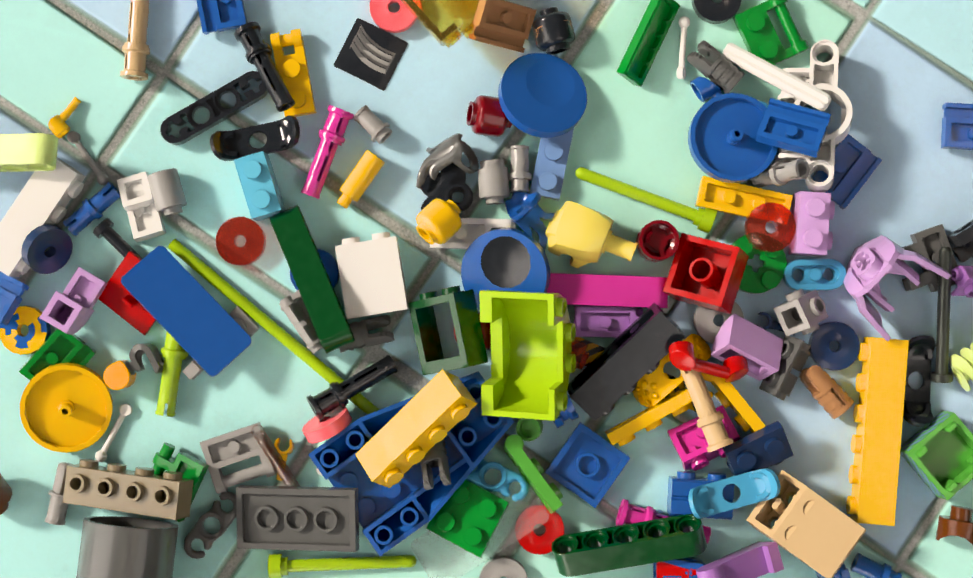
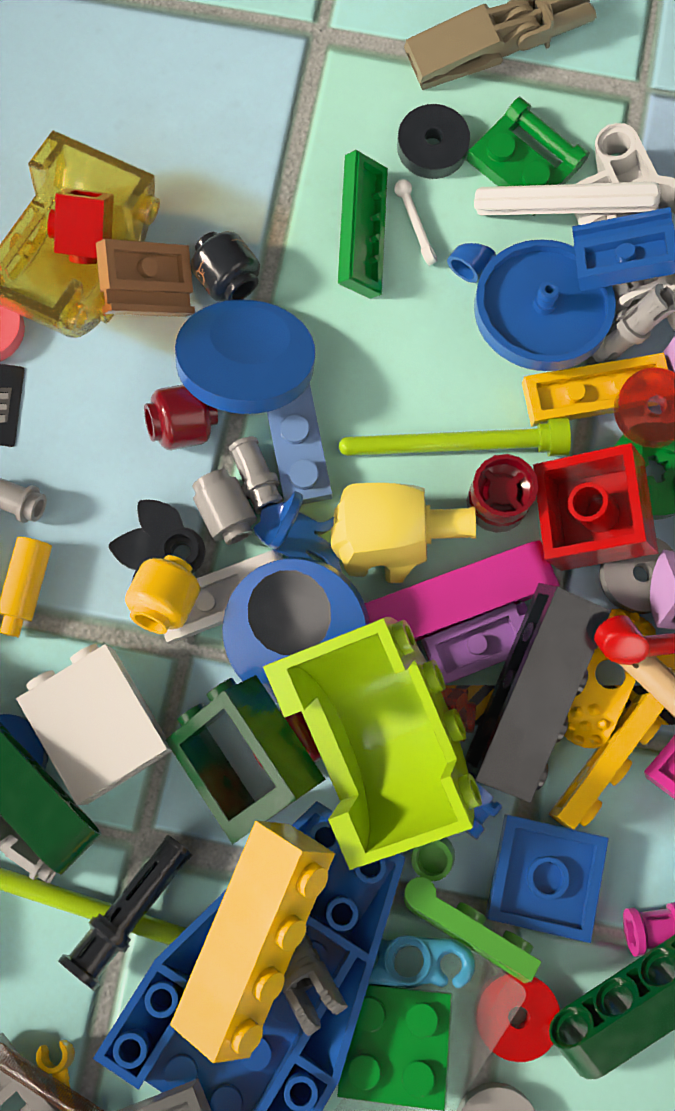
camera: 25 degrees left, 10 degrees down
coral piece [302,406,352,443] -> none
dark grey hinge [339,315,394,353] -> none
dark grey piece [416,133,479,188] -> none
dark grey hinge [687,40,745,94] -> none

